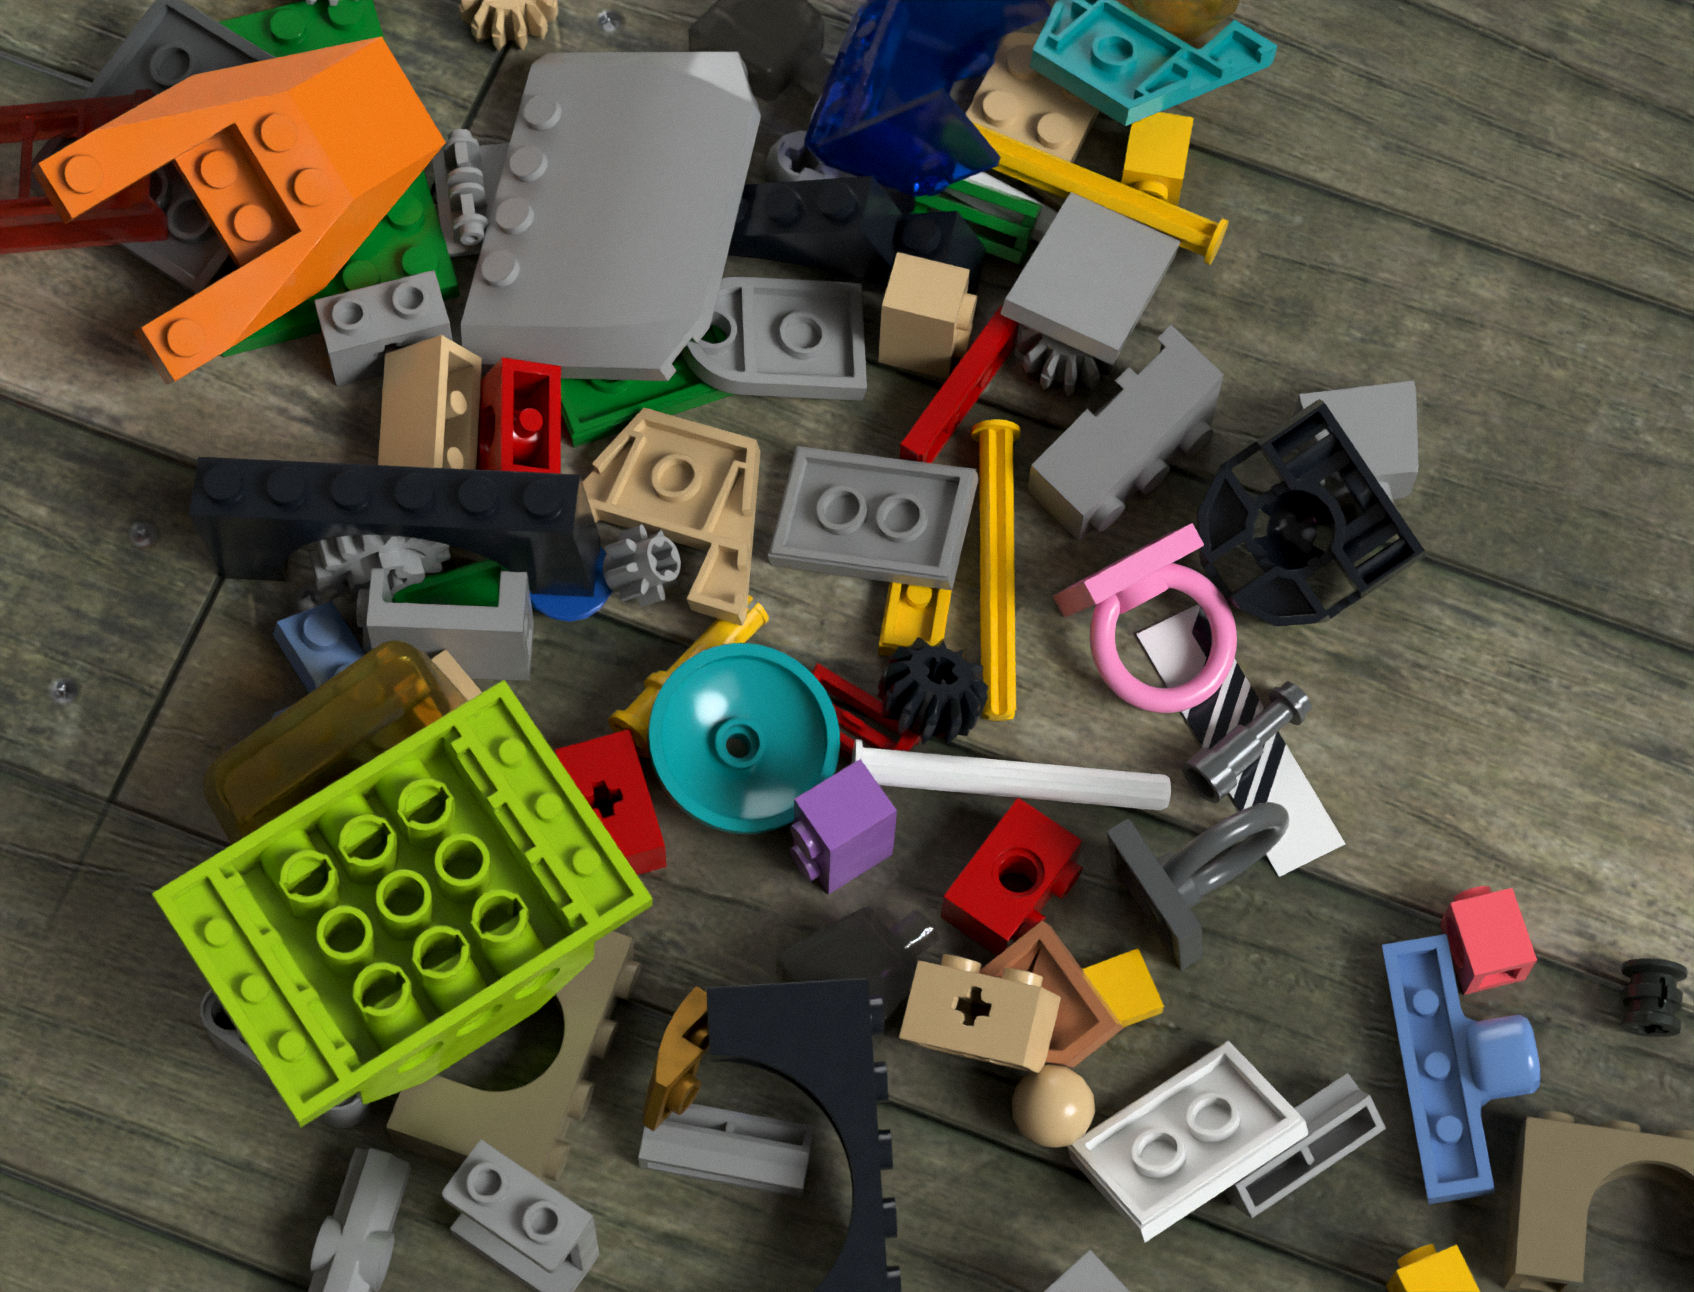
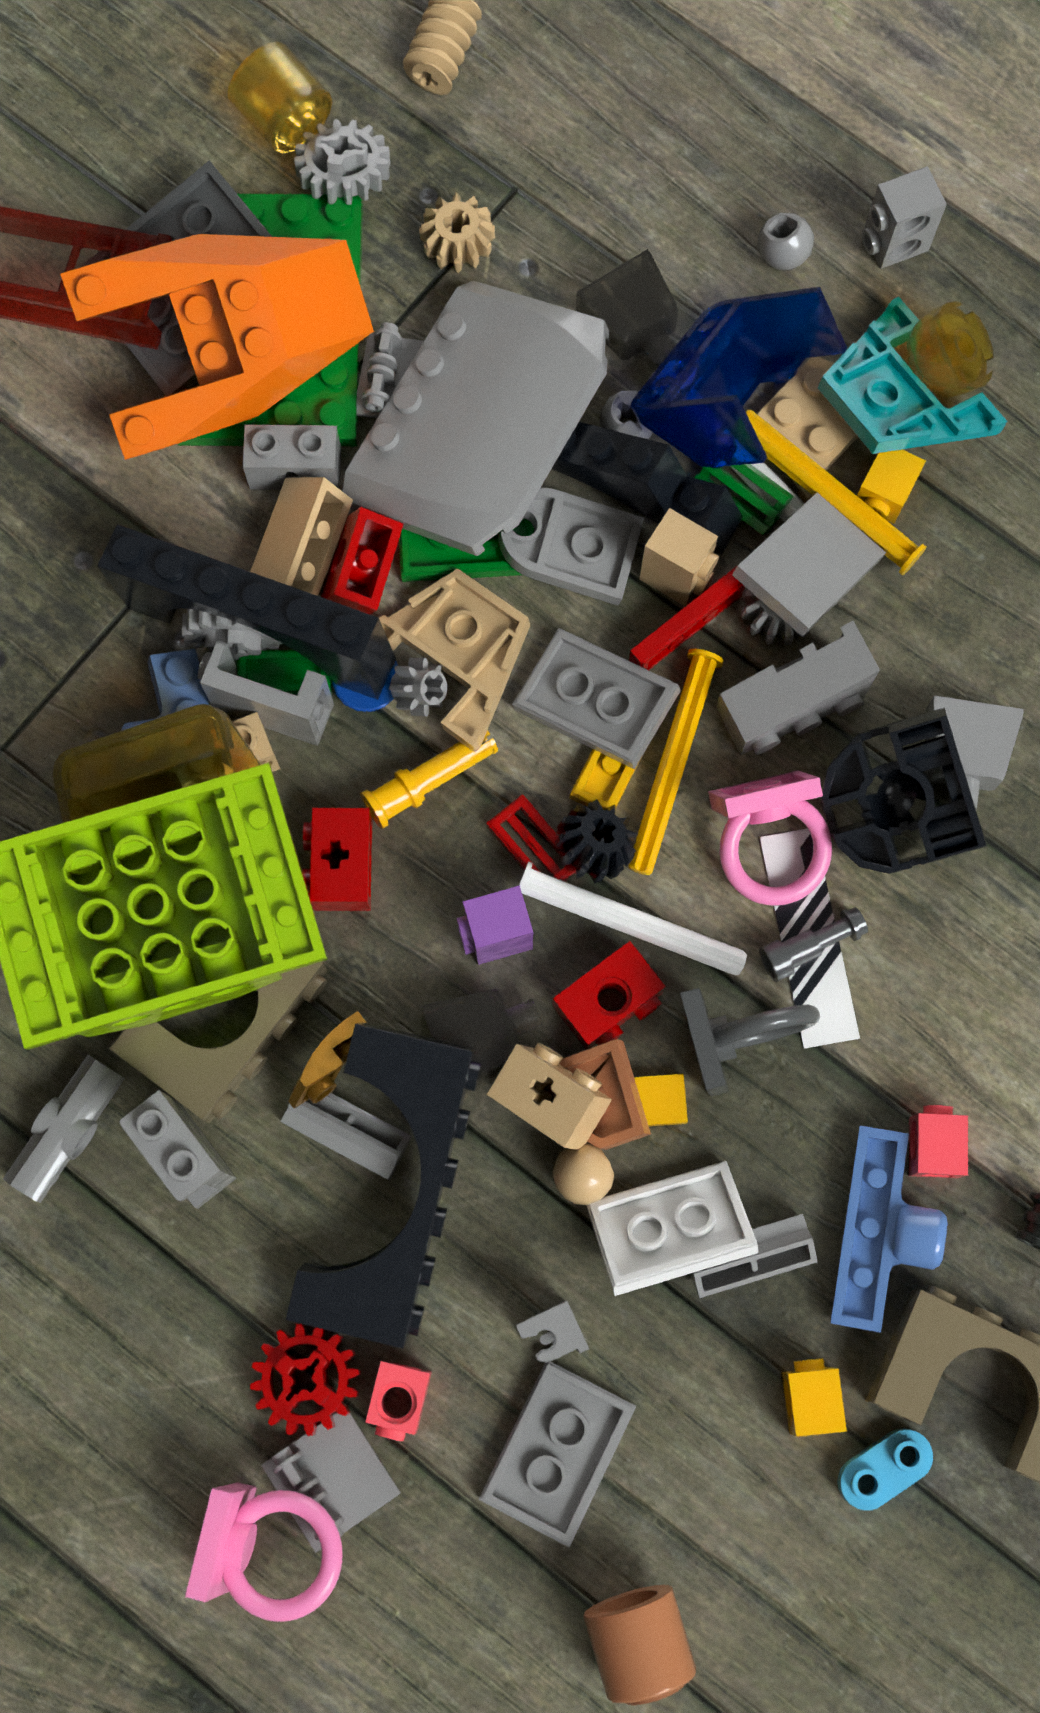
camera: 20 degrees right, 10 degrees up
teal dish [647,643,840,834] -> none

